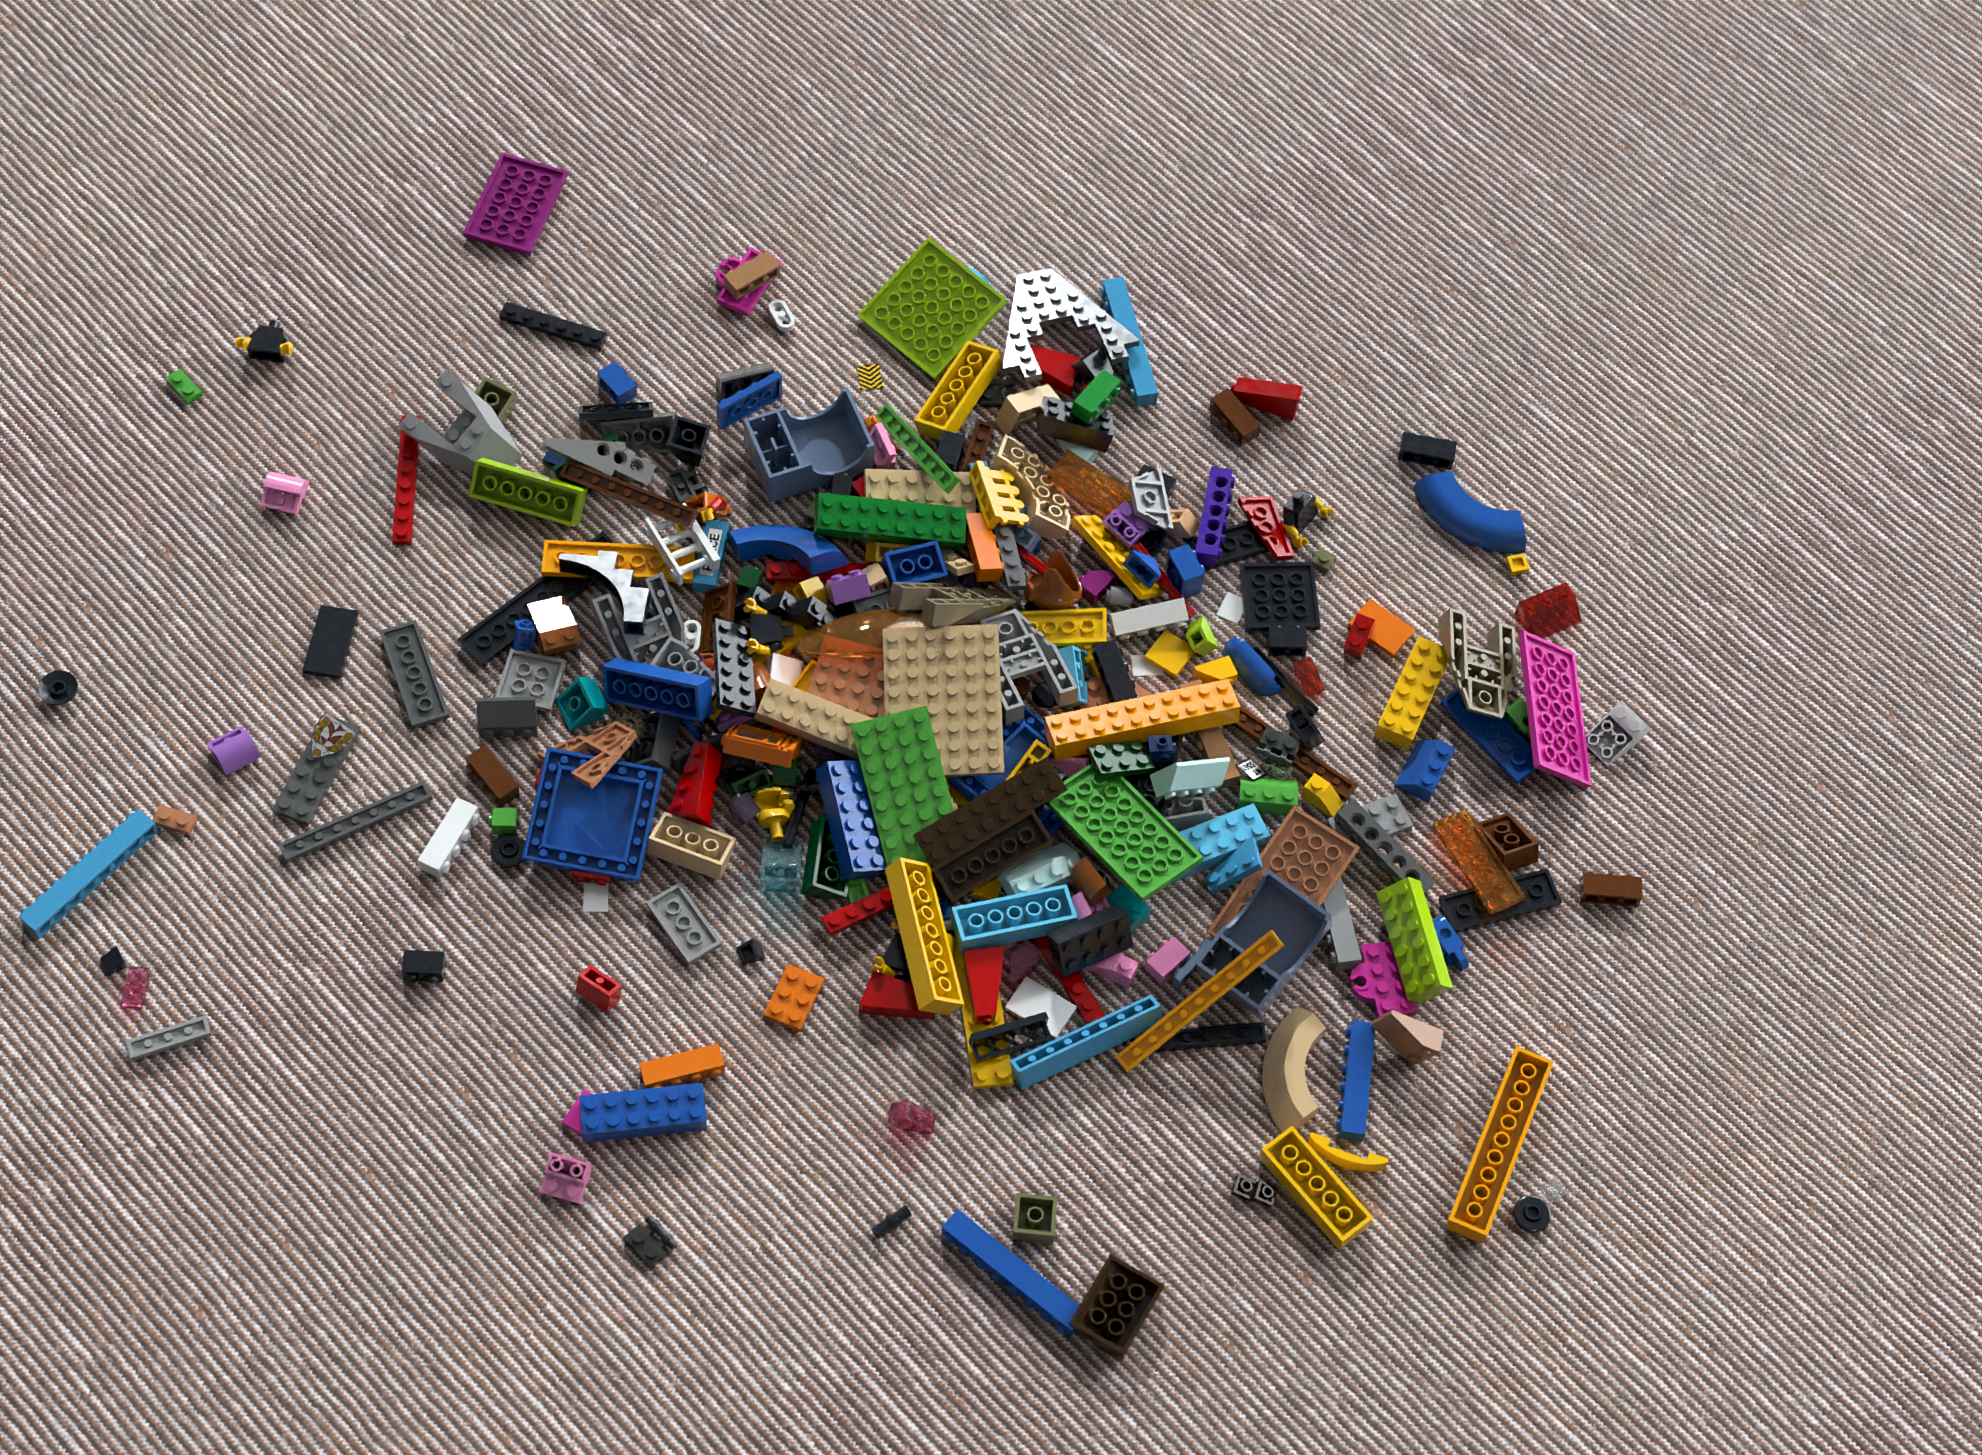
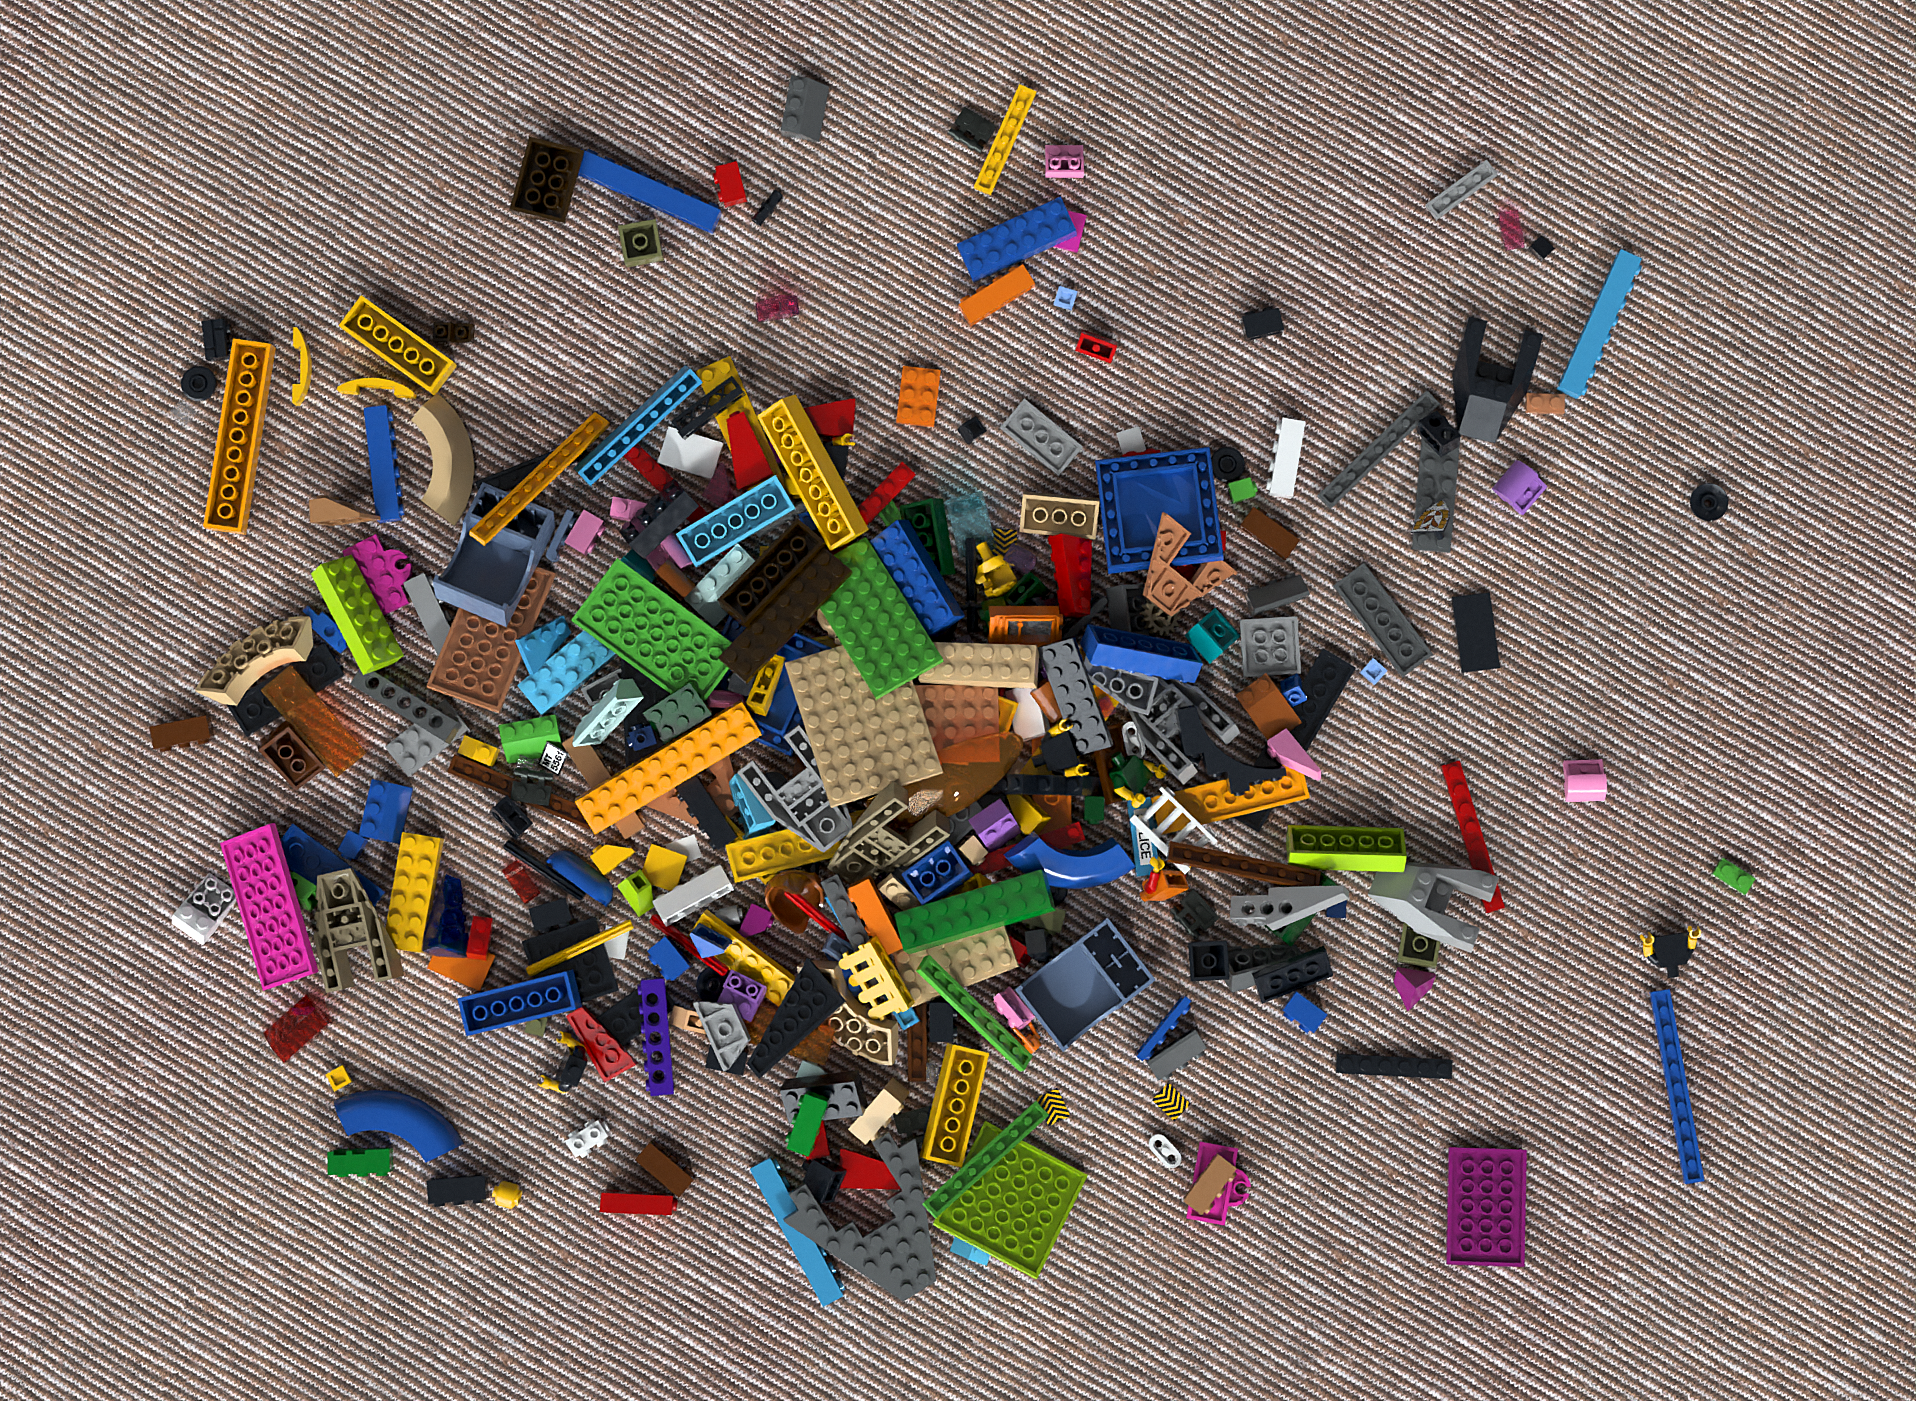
camera: 170 degrees right, 25 degrees up
none -> tan brick [195,616,313,705]
none -> black brick [201,319,232,362]
none -> yellow slope [292,327,312,406]
none -> green wedge [327,1147,393,1177]
none -> blue brick [338,830,369,861]
none -> clear blue wedge [422,874,469,958]
none -> blue brick [457,970,582,1036]
none -> yellow head [492,1181,522,1209]
none -> yellow axle [526,920,634,976]
none -> white brick [565,1118,610,1158]
none -> red brick [713,161,747,207]
none -> black wing [747,957,847,1079]
none -> dark grey slope [781,75,829,142]
none -> bright green plate [922,1101,1049,1219]
none -> yellow plate [974,84,1037,196]
none -> sticker [992,529,1017,560]
none -> light blue plate [1054,286,1078,311]
none -> dark green torso [1109,751,1168,808]
none -> sticker [1152,1083,1190,1121]
none -> bright pink slope [1267,729,1321,781]
none -> light blue plate [1360,658,1388,685]
none -> magenta slope [1393,967,1436,1011]
none -> black brick [1417,410,1461,457]
none -> black wedge [1452,316,1543,444]
none -> blue plate [1649,989,1704,1184]

